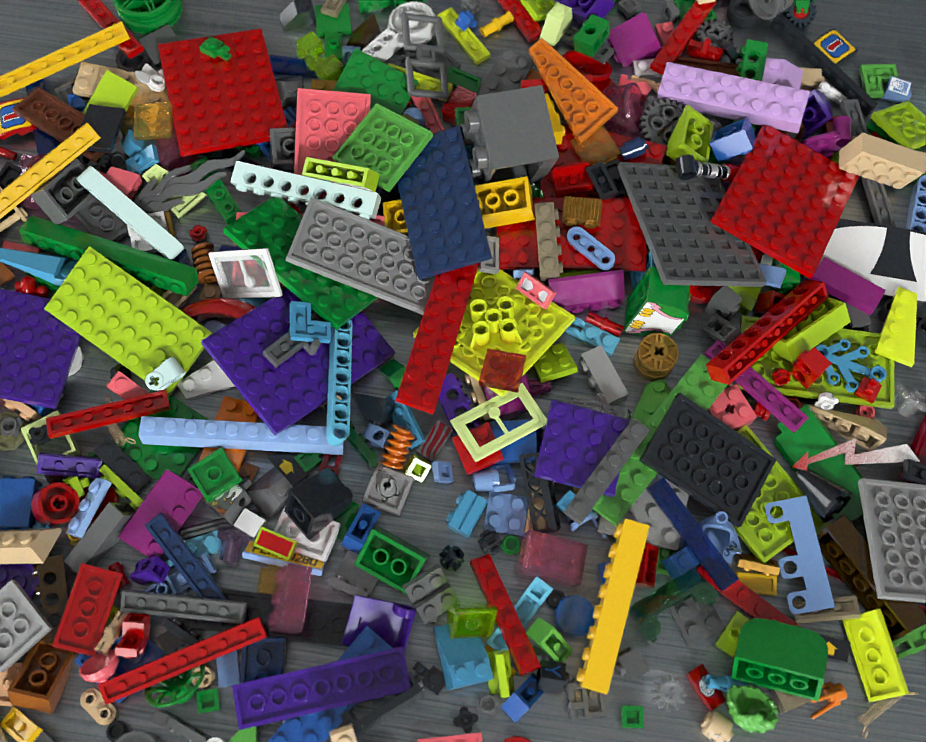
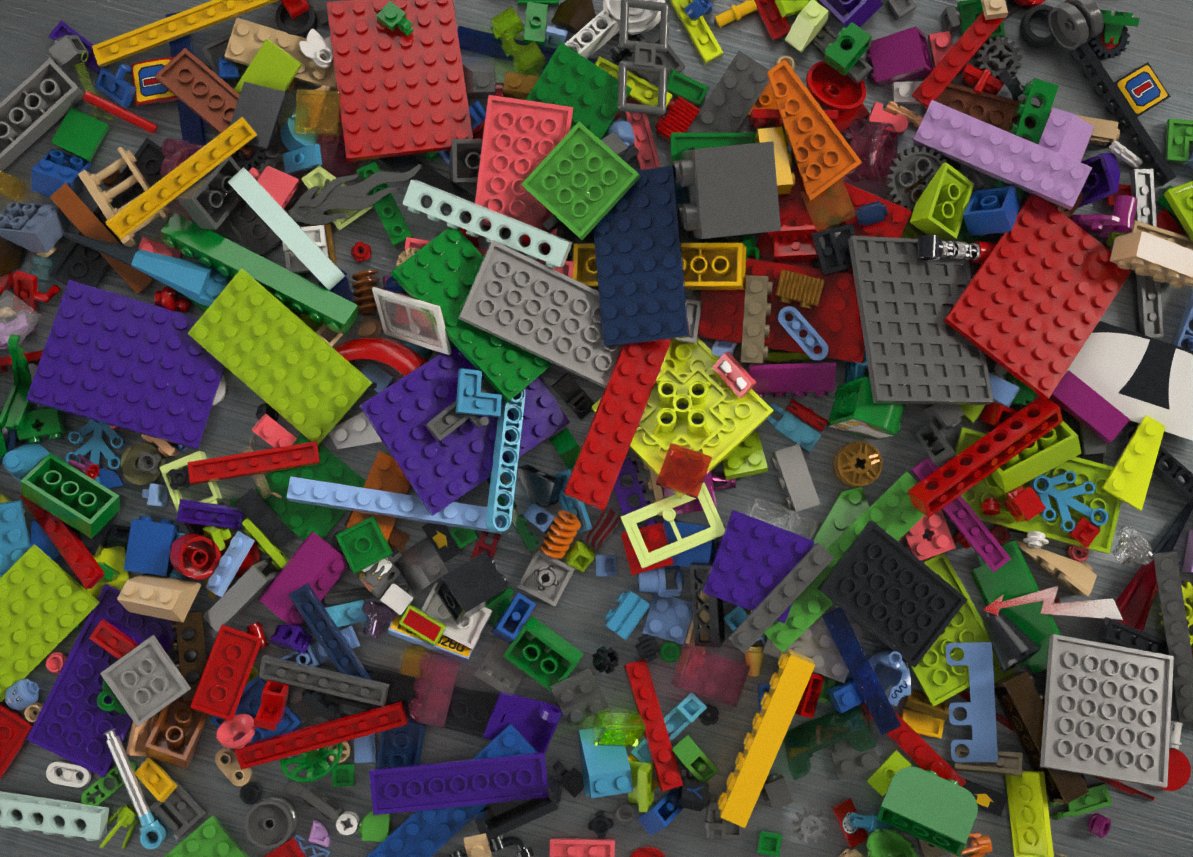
camera: 10 degrees right, 15 degrees up
tan pin [95,611,127,655] -> none
light aqua piece [145,357,186,391] -> none
lime brick [302,157,380,192] -> none
blue tile [554,595,595,637] -> none
none -> light blue tile [142,483,169,507]
none -> black slope [552,373,595,419]
none -> light yellow cone [744,644,765,676]

